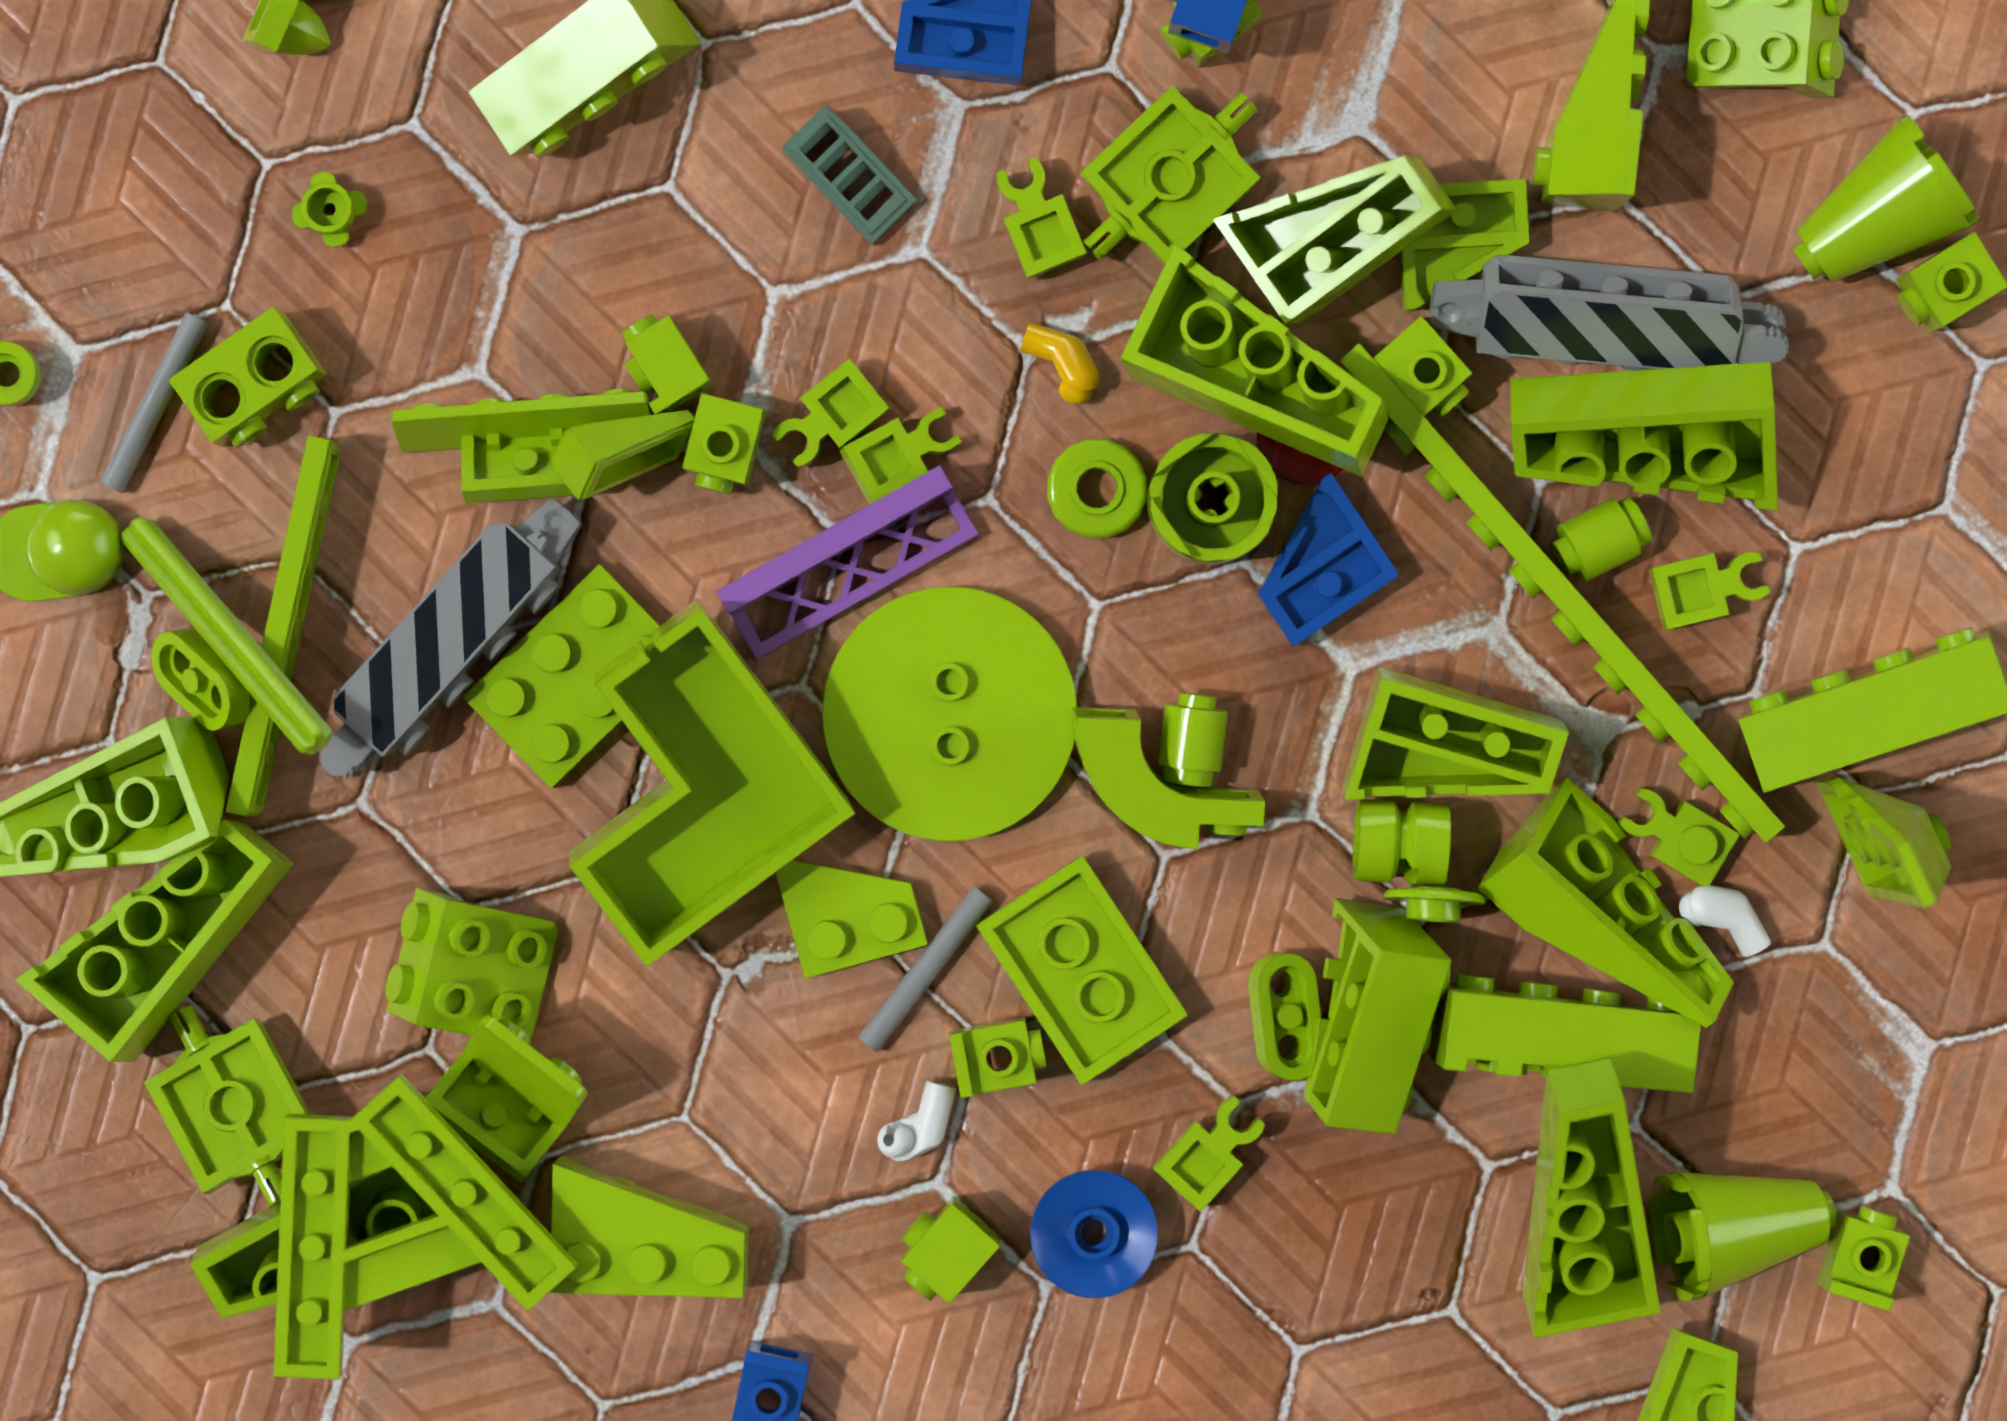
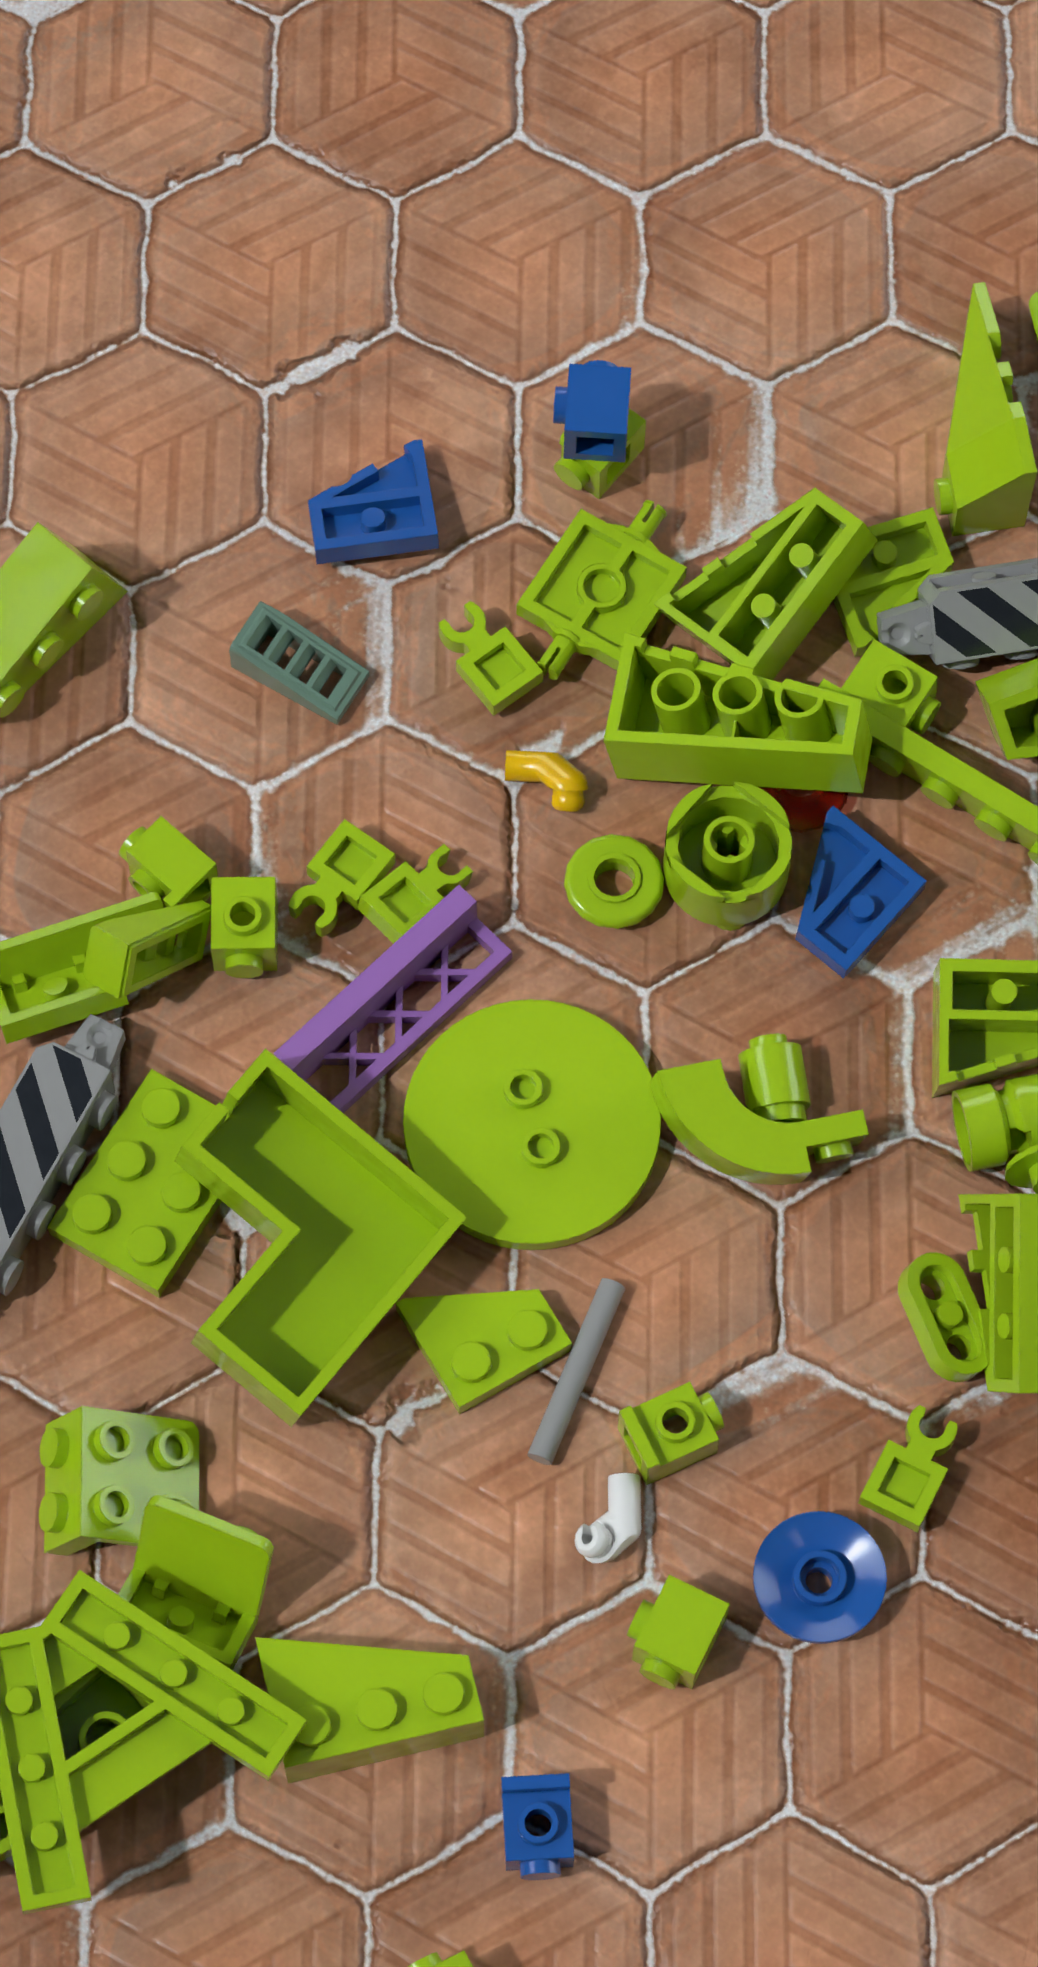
camera: 15 degrees left, 20 degrees down
lime plate [976,855,1188,1086] -> none

